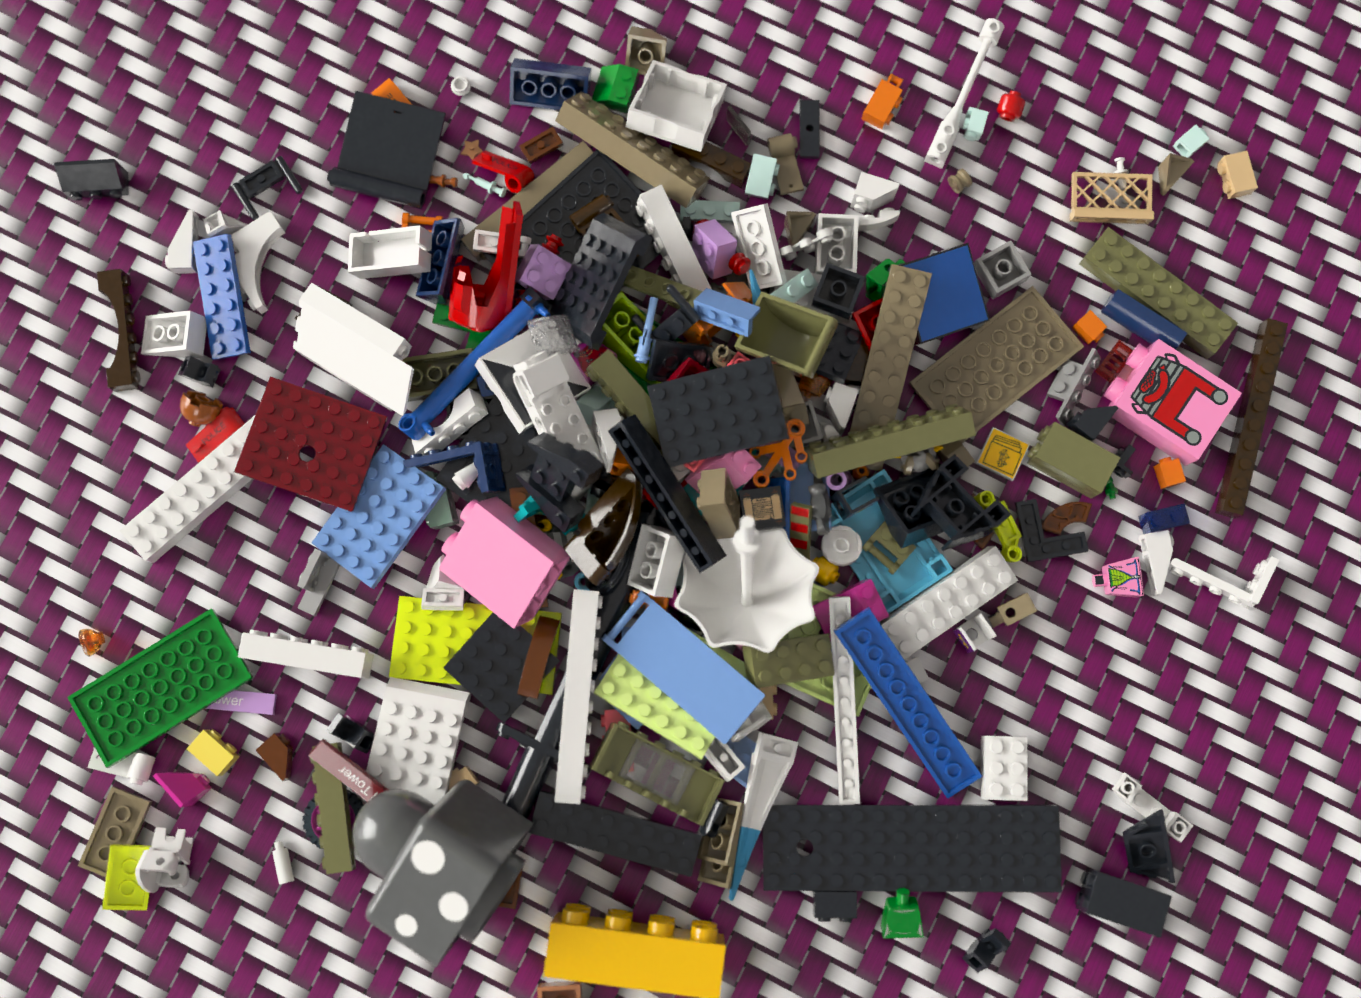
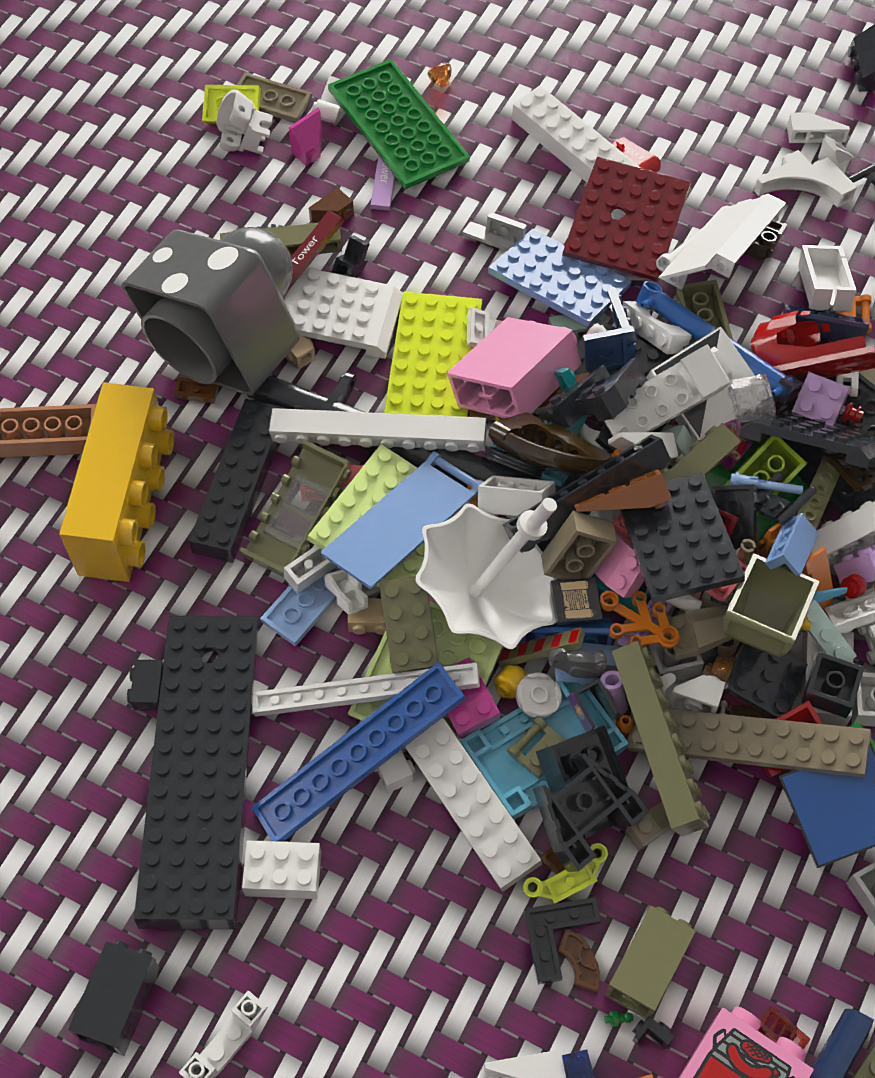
camera: 90 degrees right, 20 degrees down
dark brown arch [97,268,141,392] -> none
white slope [141,311,207,357] -> none
black brick [178,356,221,388] -> none
dark orange cylinder [180,390,223,427] -> none
light yellow brick [187,729,240,776] -> none
plate [193,234,251,360] -> none
white brick [238,630,374,679] -> none
white cylinder [272,840,294,884] -> none
black plate [443,612,560,723] -> none
reddish brown slope [517,616,560,700] -> none
dark tan slope [697,798,744,889] -> none
black bar [700,799,730,838] -> none
white plate [729,732,798,901] -> none
green torso [880,888,924,938] -> none
hair [896,445,944,475] -> none
dark tan plate [909,286,1084,443] -> none
white piece [953,614,996,653] -> none
black brick [962,928,1011,973] -> none
yellow tile [975,427,1030,481] -> none
dark tan torso [988,593,1037,628] -> none
light grey bracket [1047,348,1100,426] -> none
black slope [1066,406,1118,442] -> none
orange brick [1072,310,1107,344] -> none
torso [1092,557,1144,597] -> none
black wing [1122,809,1175,883] -> none
none -> dark orange wedge [574,469,672,512]
none -> white piece [656,228,703,272]

